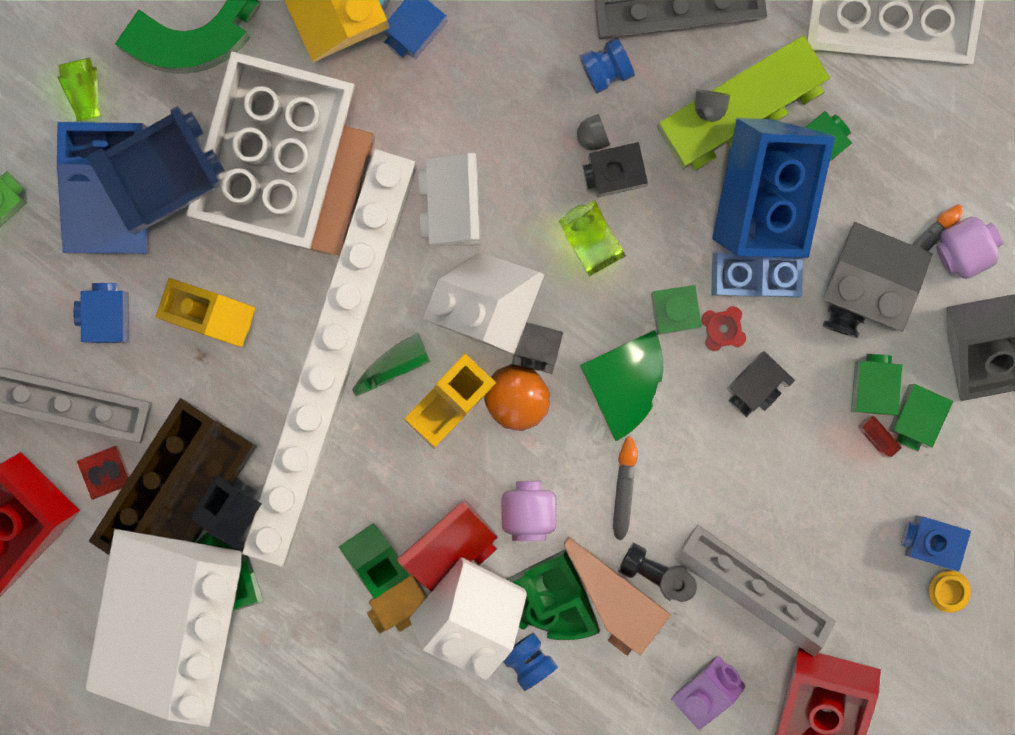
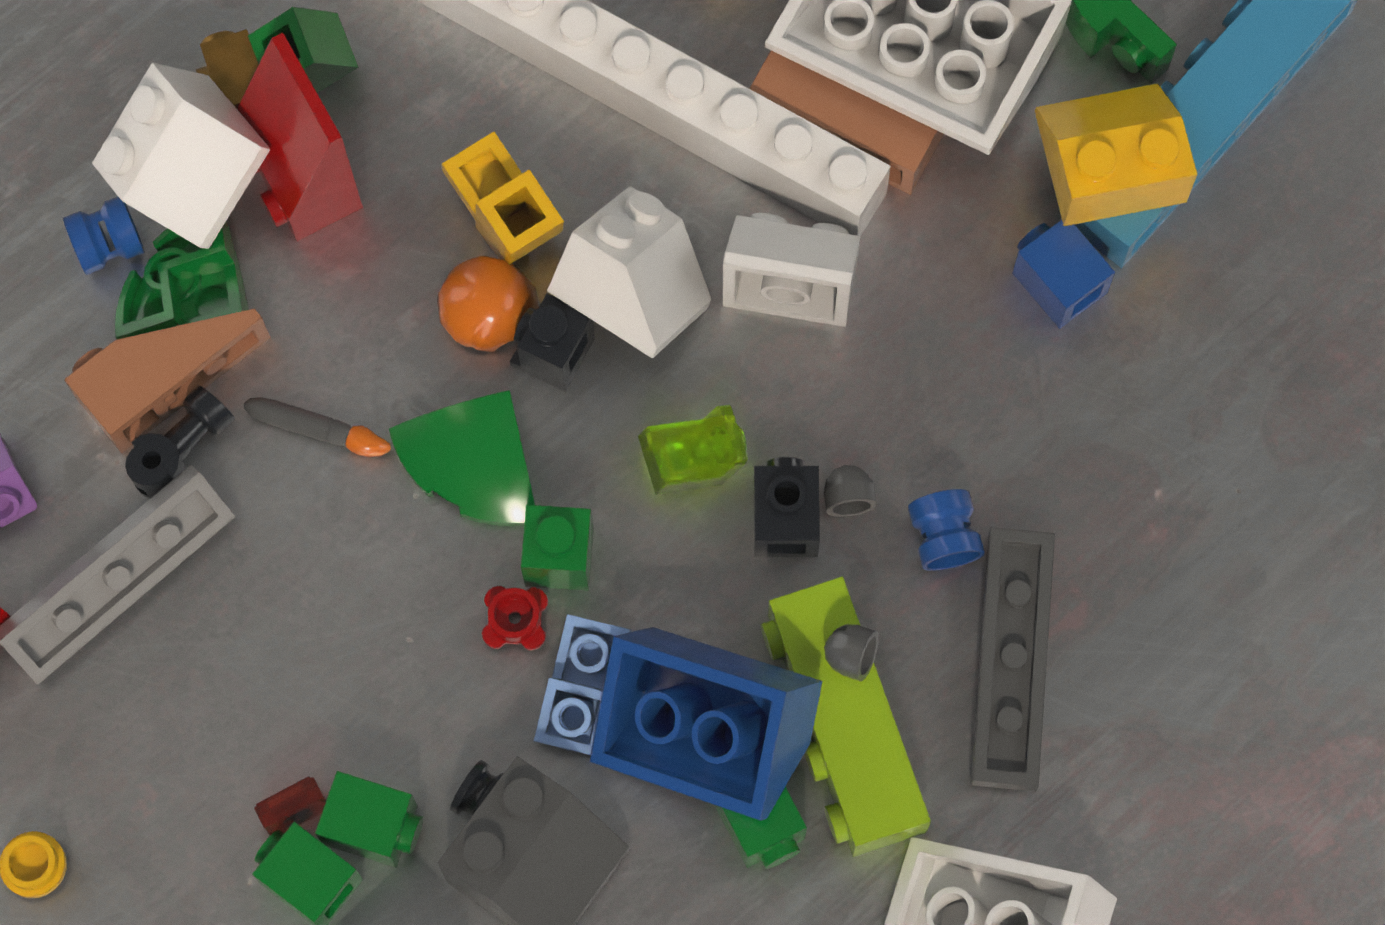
camera: 100 degrees right, 15 degrees down
green brick [352,333,430,397] -> none
lavender head [501,481,557,541] -> none
black brick [726,351,795,418] -> none
blue brick [901,515,971,571] -> none

